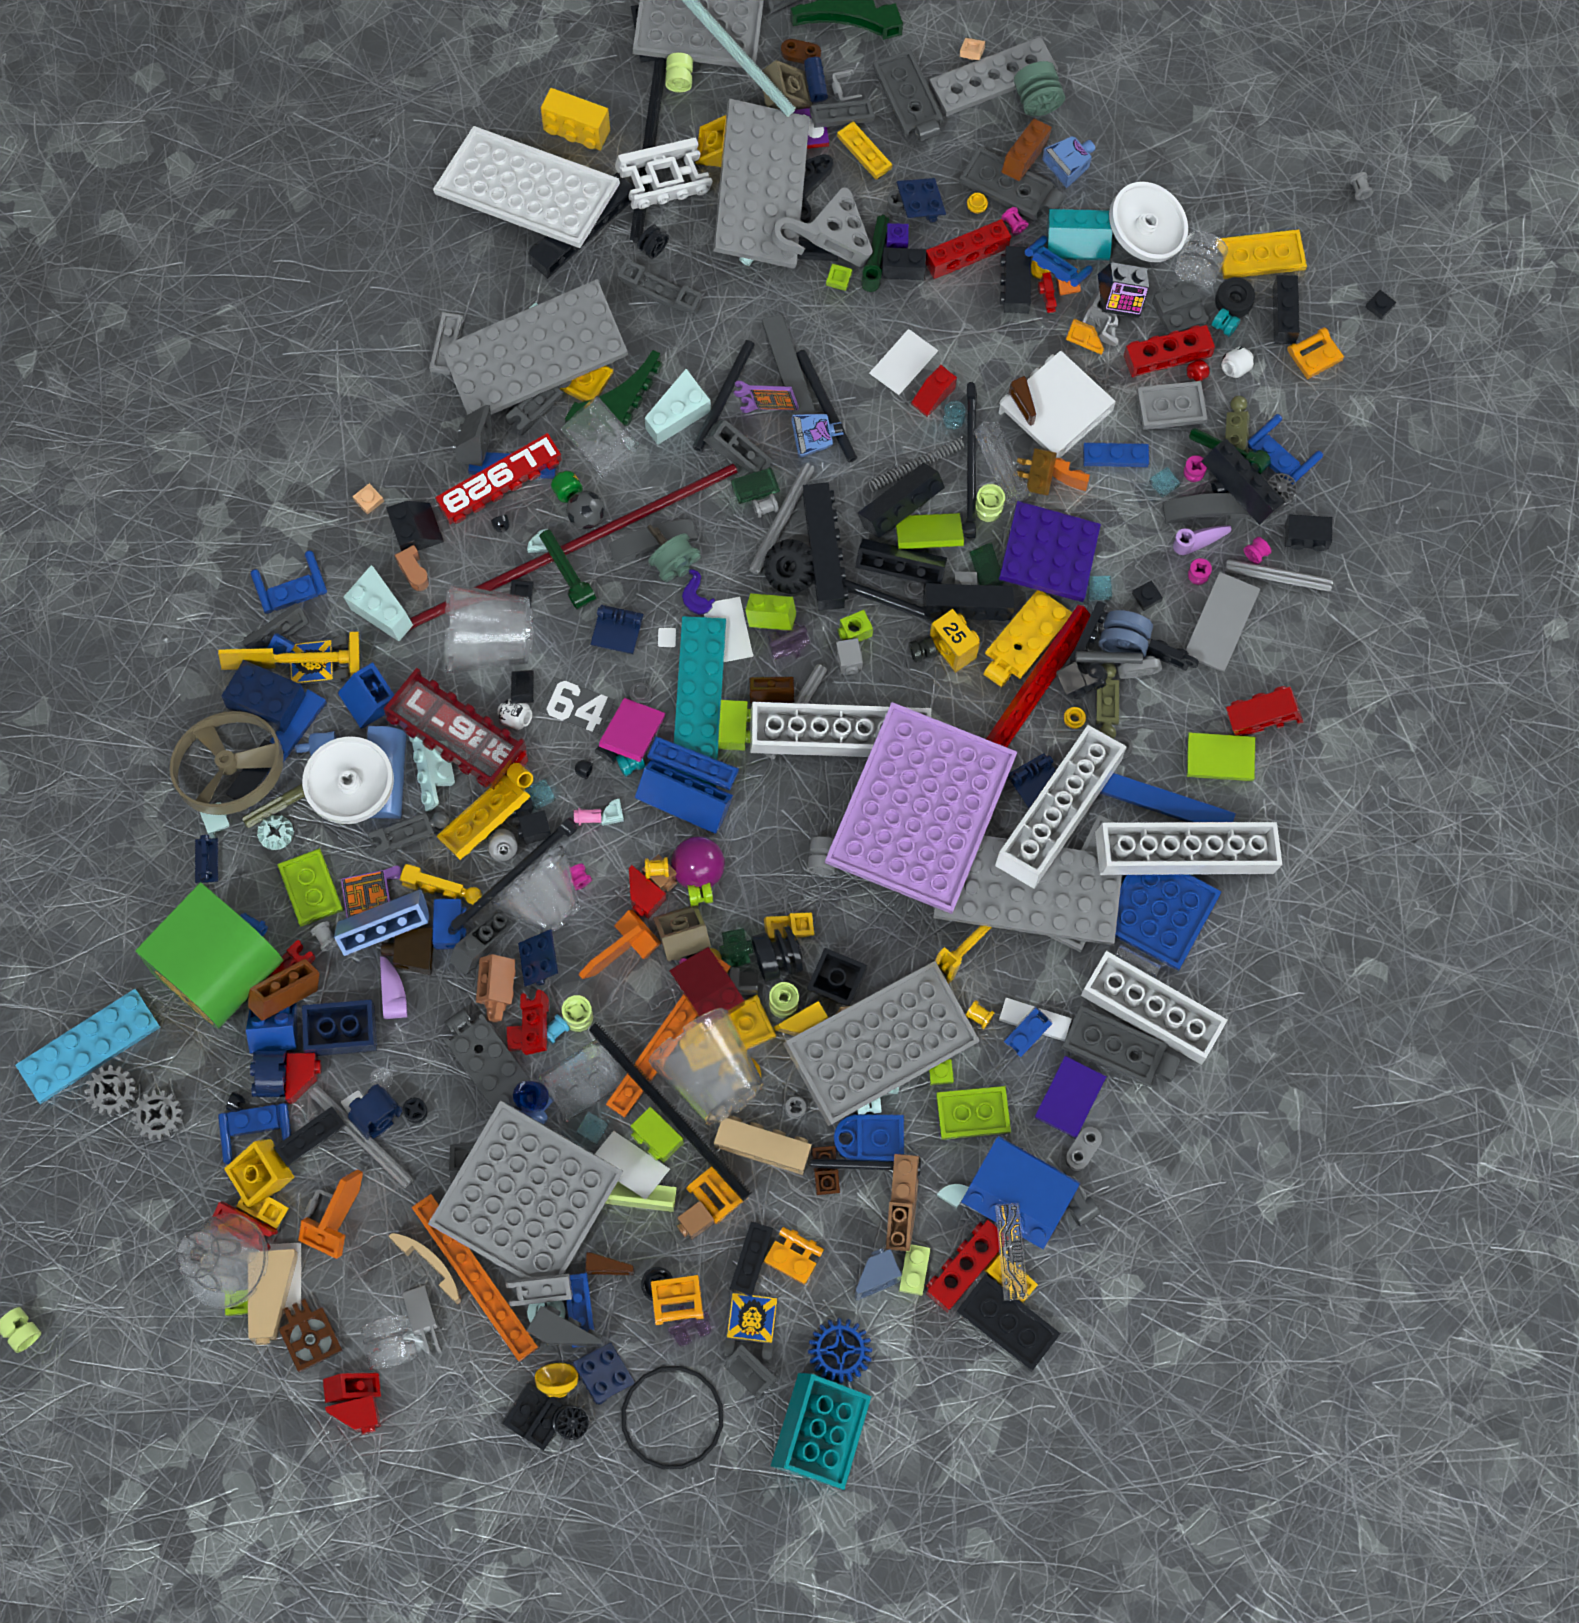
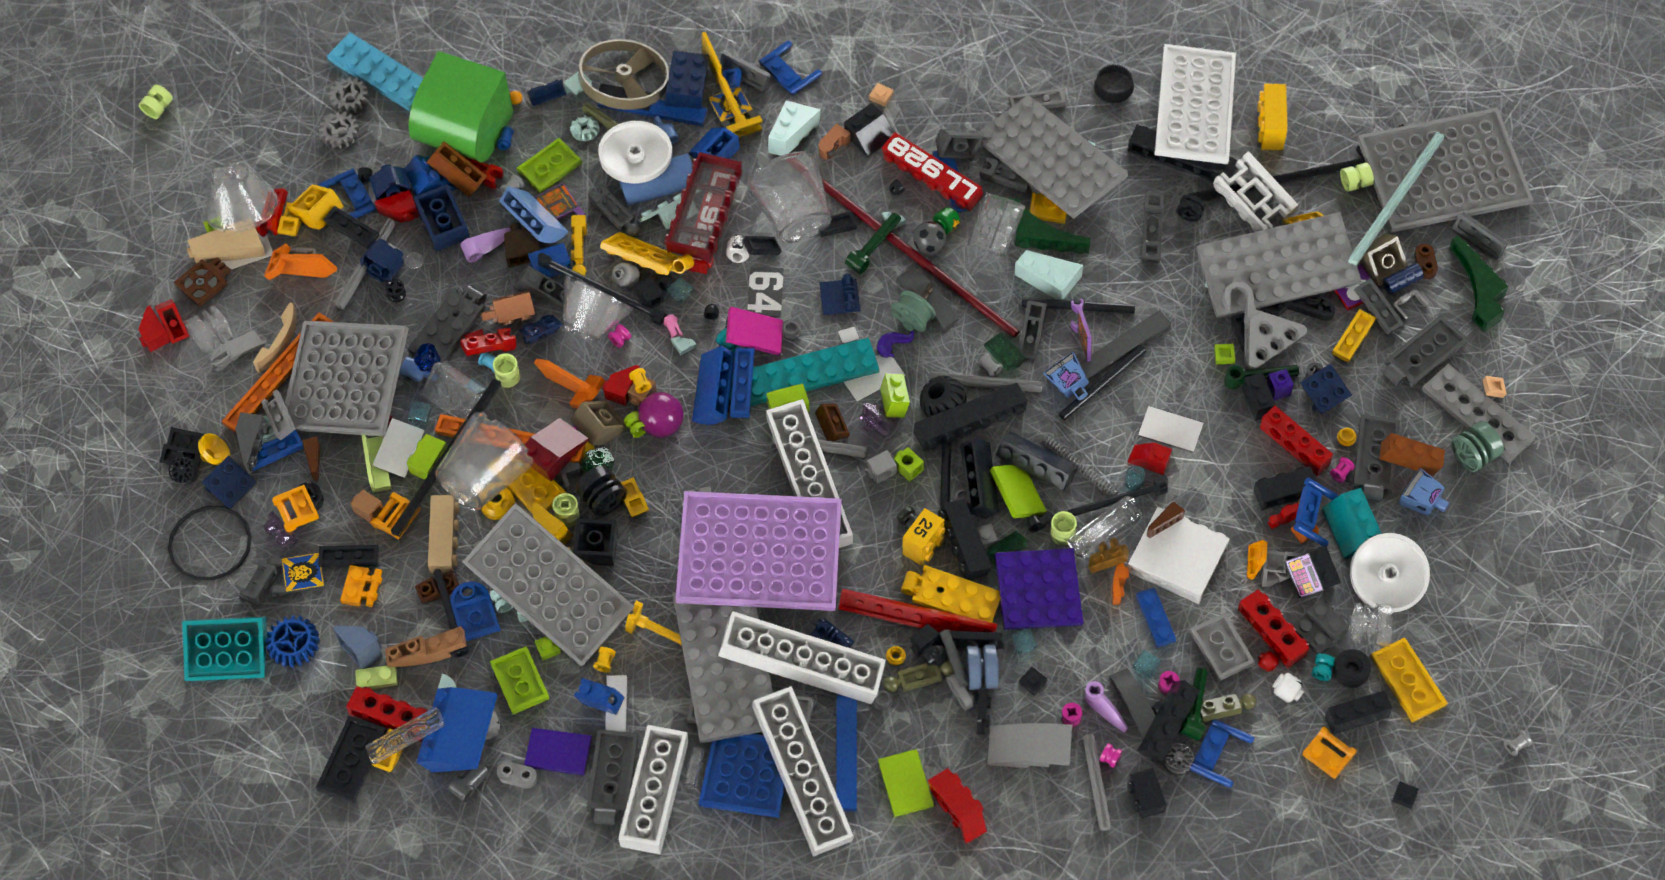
camera: 75 degrees right, 10 degrees down
none -> black tyre [1094,64,1134,103]

